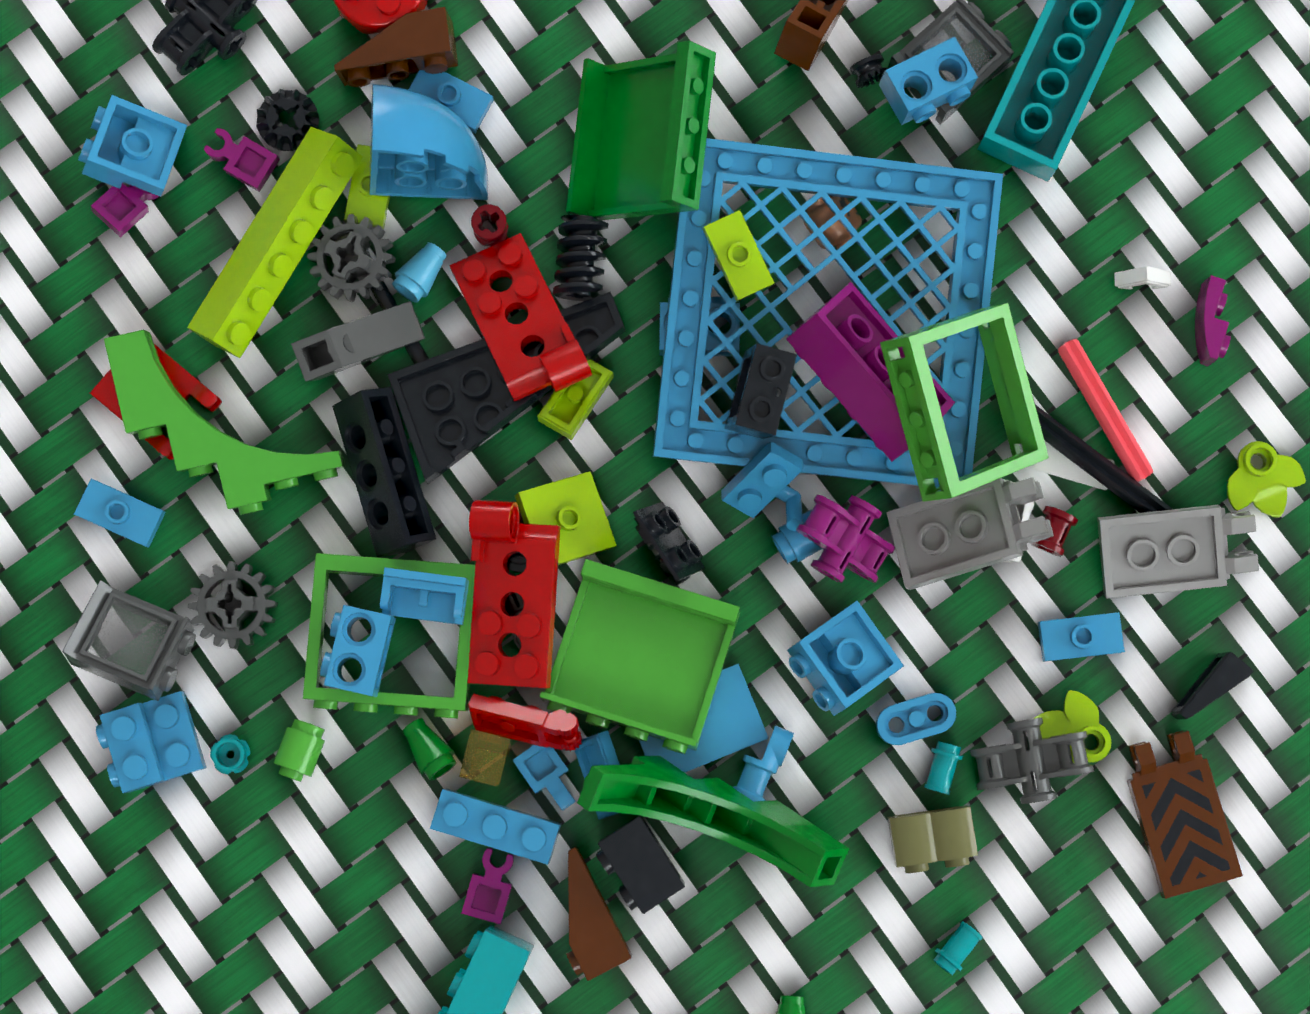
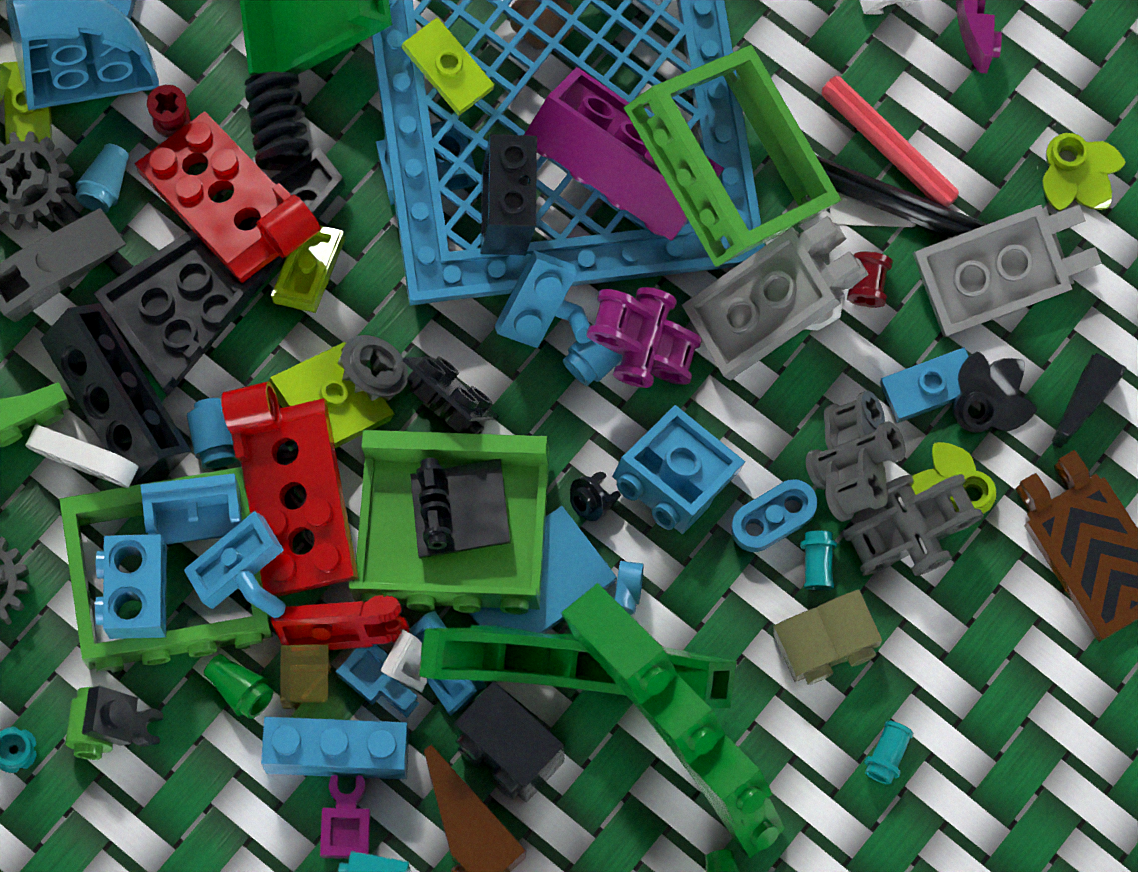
camera: 15 degrees left, 10 degrees down
none -> white beam [25,425,138,488]
none -> black plate [82,685,164,747]
none -> dark azure plate [184,511,286,618]
none -> dark azure brick [186,398,238,469]
none -> dark grey gear [337,335,408,401]
none -> white tile [380,630,427,692]
none -> black hinge [410,458,511,559]
none -> green arch [561,583,785,859]
none -> black plate [570,472,621,521]
none -> dark grey axle [805,391,906,522]
none -> black plate [953,351,1037,433]

